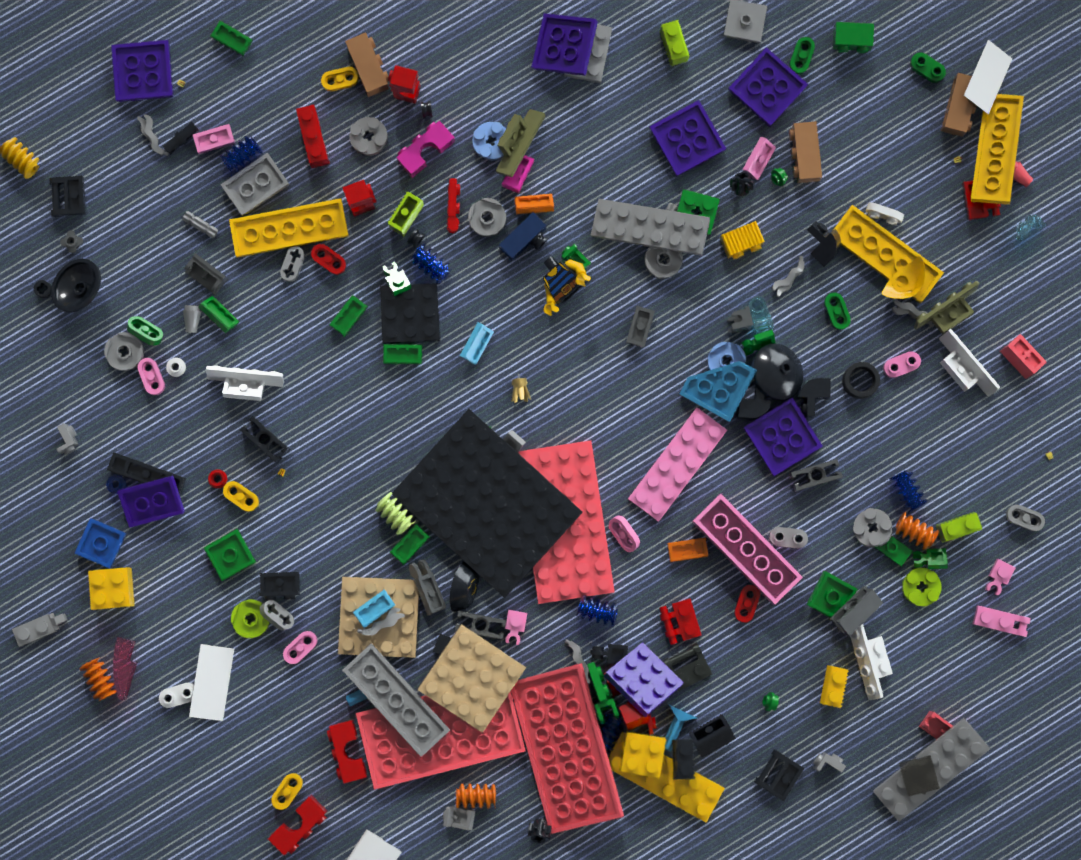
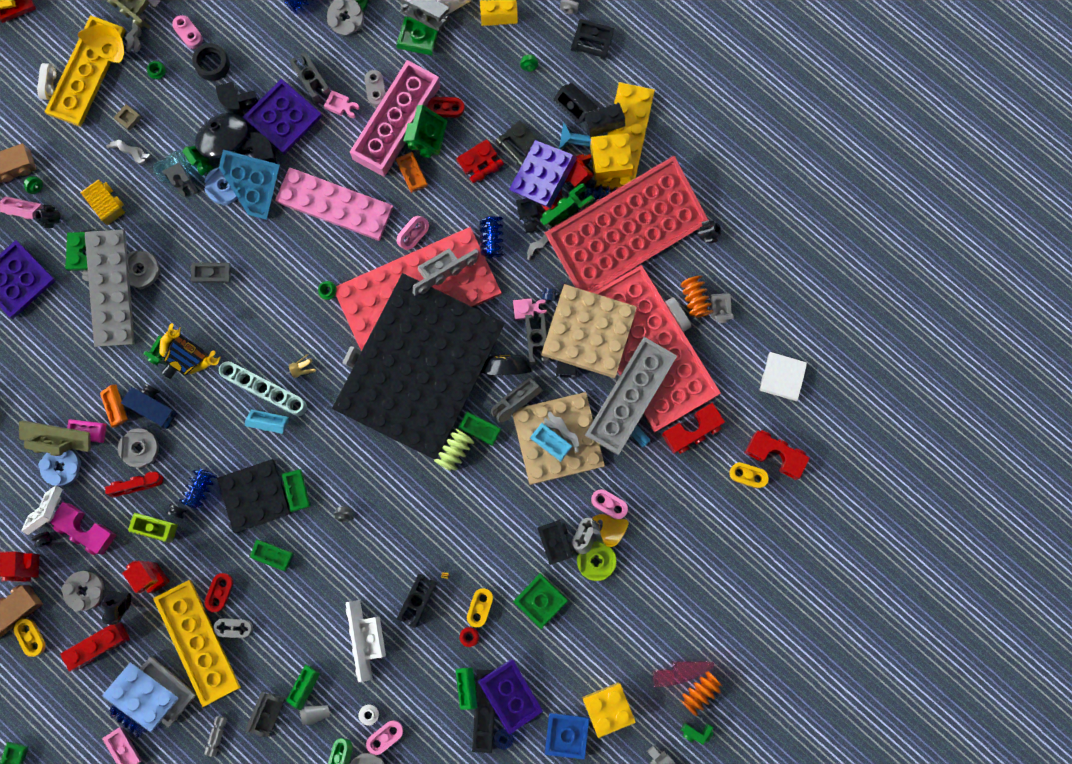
camera: 105 degrees left, 5 degrees down
white plate [159,683,194,708] -> none
white sticker [189,644,234,721] -> none
plate [383,262,411,296] -> none
black brick [807,221,841,267] -> none
green plate [824,292,851,330] -> none
none -> white plate [21,486,62,535]
none -> black piece [101,591,131,625]
none -> light blue plate [102,663,179,733]
none -> dark tan plate [114,104,142,131]
none -> green plate [147,61,166,80]
none -> light aqua beam [219,361,307,416]
none -> green plate [318,281,337,300]
none -> bright pink plate [324,90,359,118]
none -> dark grey plate [333,507,354,522]
none -> green plate [403,105,447,158]
none -> light grey bracket [413,248,479,296]
none -> green plate [455,667,478,710]
none -> dark blue plate [541,288,560,301]
none -> yellow piece [592,514,629,547]
none -> light grey beam [665,297,691,332]
none -> green bracket [680,723,714,745]

